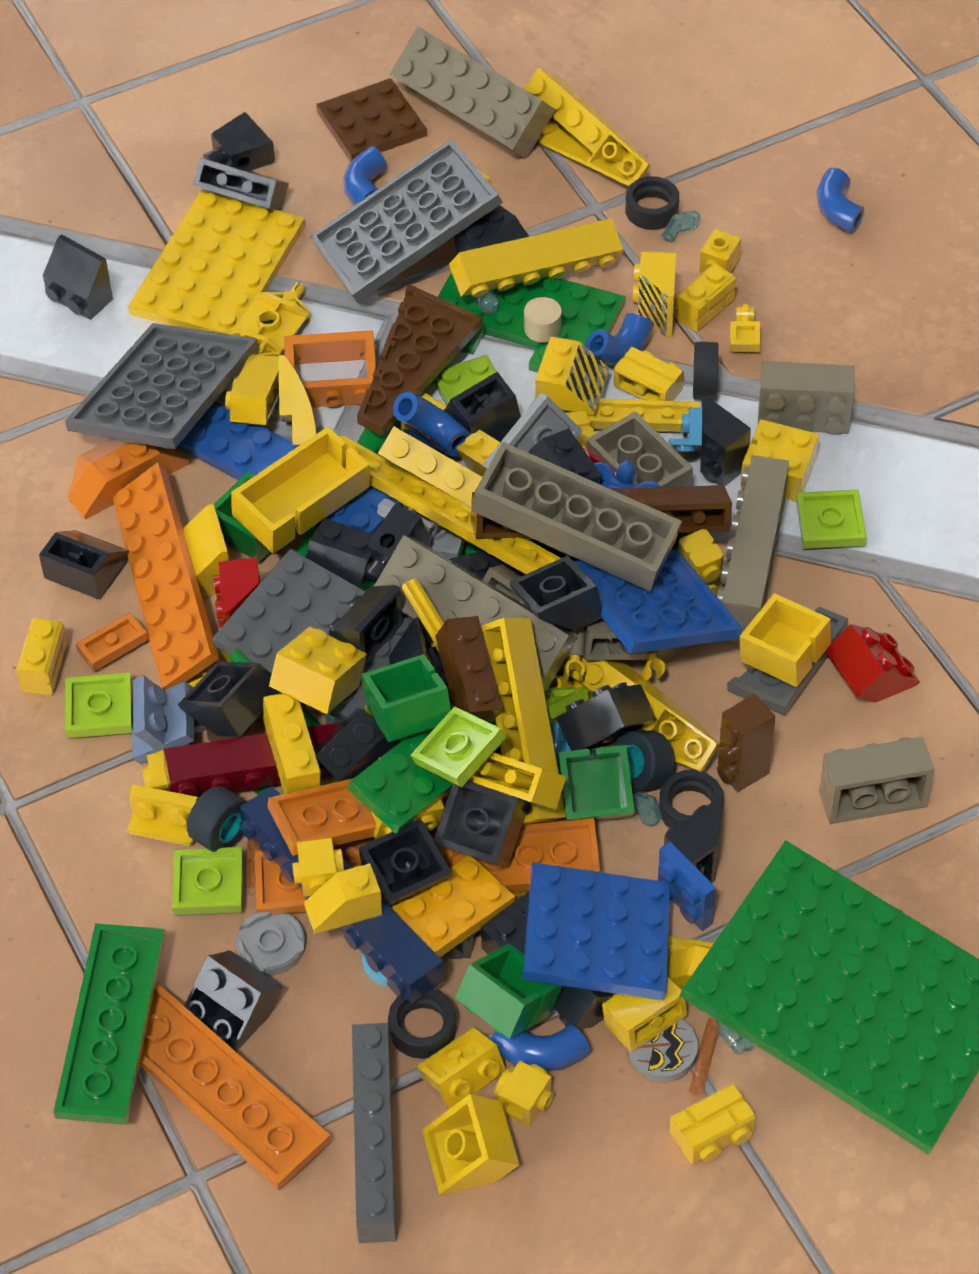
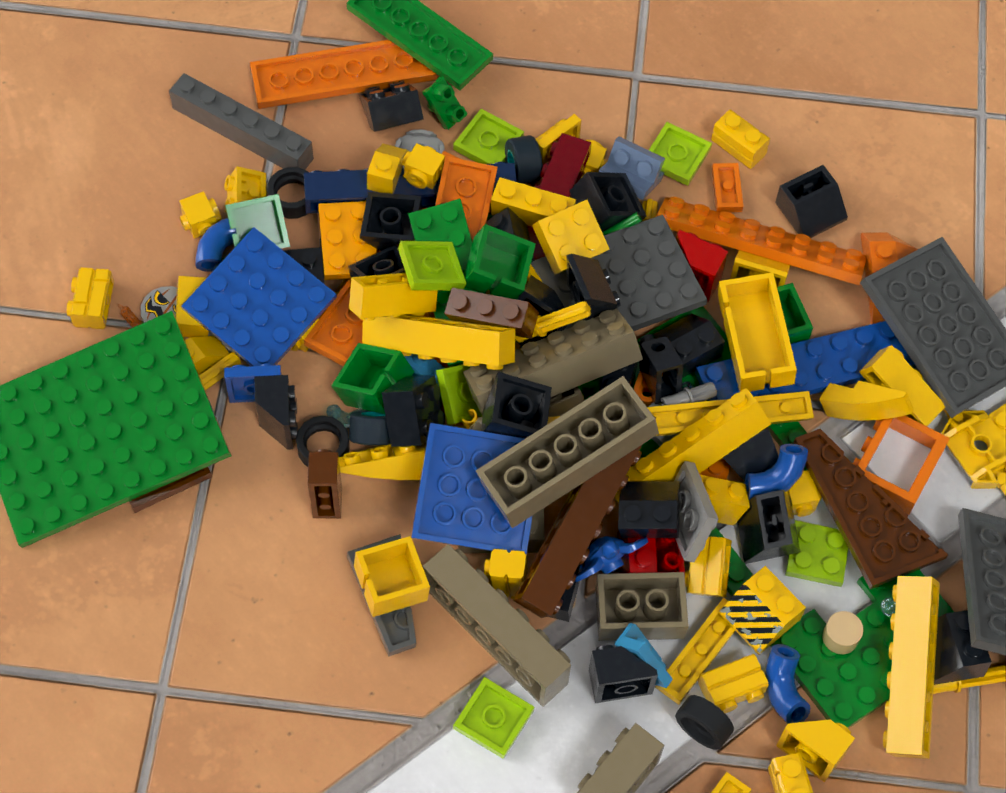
camera: 120 degrees right, 10 degrees up
yellow slope [422,1094,519,1195] -> none
yellow piece [740,419,819,502] -> none
dark tan brick [819,737,935,824] -> none
red slope [826,624,920,703] -> none
none -> green hips [422,77,467,130]

